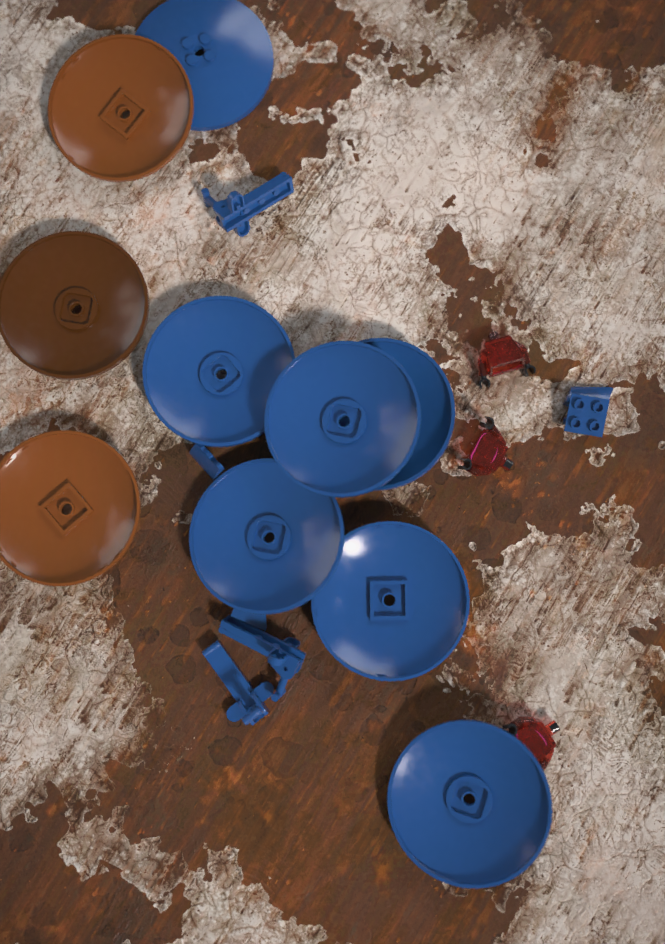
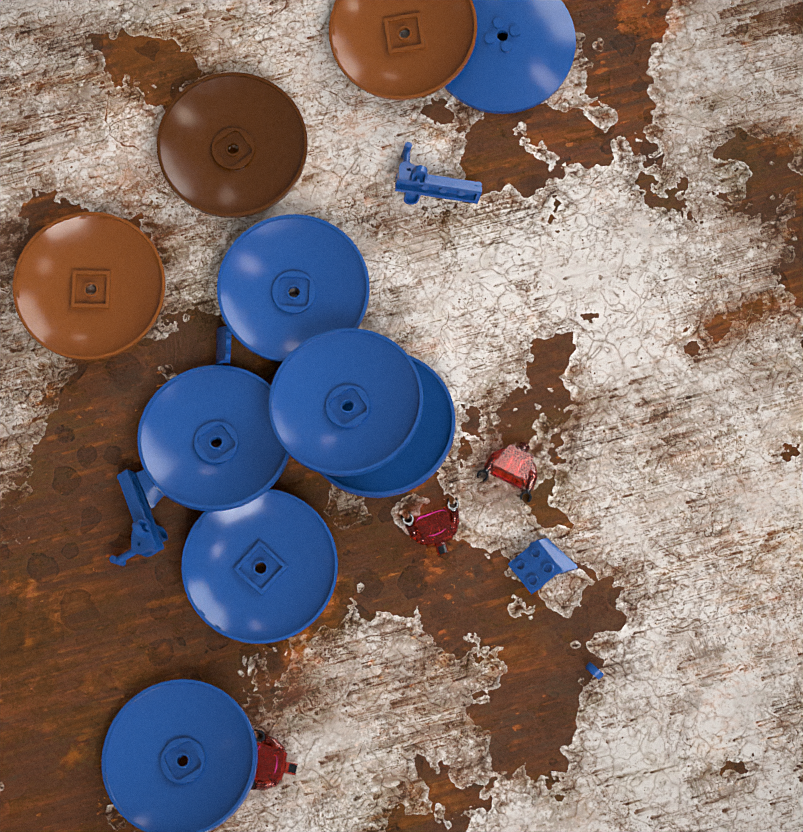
camera: 40 degrees right, 5 degrees down
blue piece [202,640,274,725] -> none

